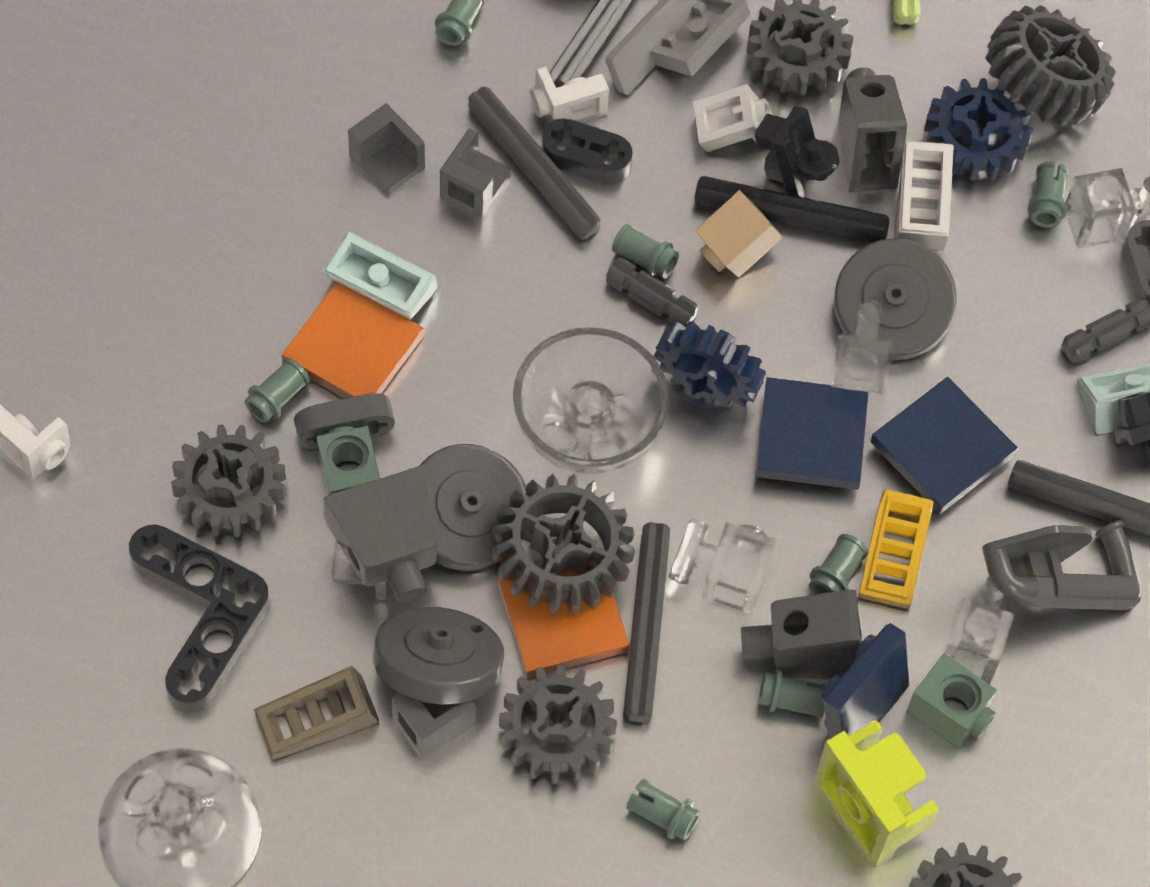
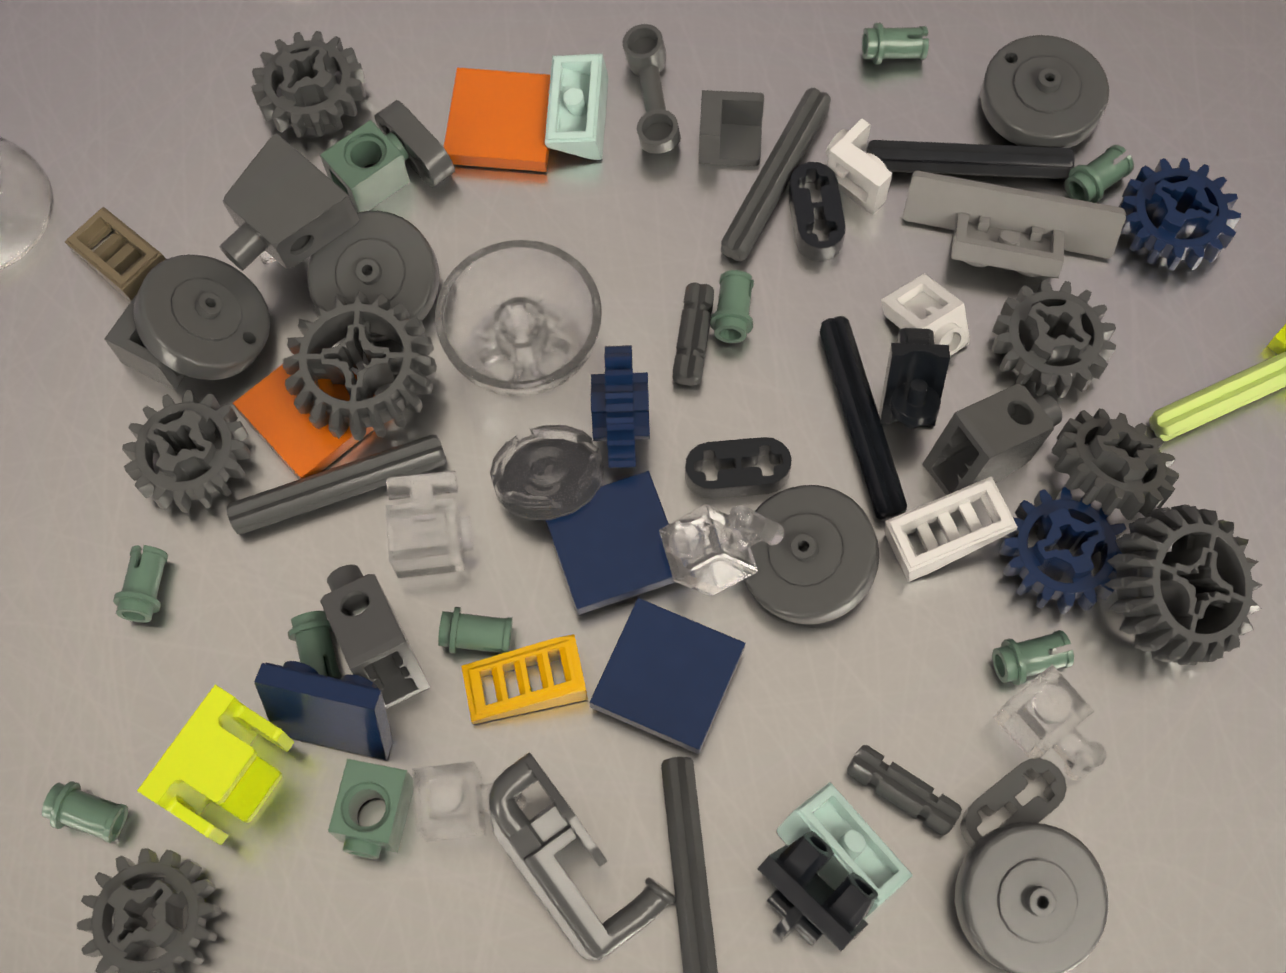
camera: 70 degrees right, 5 degrees up
black beam [129,524,270,713] -> none
sand green pin [244,358,310,422] -> none
dark grey panel [348,103,425,193] -> none
tan brick [695,190,783,277] -> none
none -> clear tile [490,425,605,520]
none -> dark grey bar [623,24,681,154]
none -> black beam [685,437,792,499]
none -> dark grey gear [1051,408,1179,520]

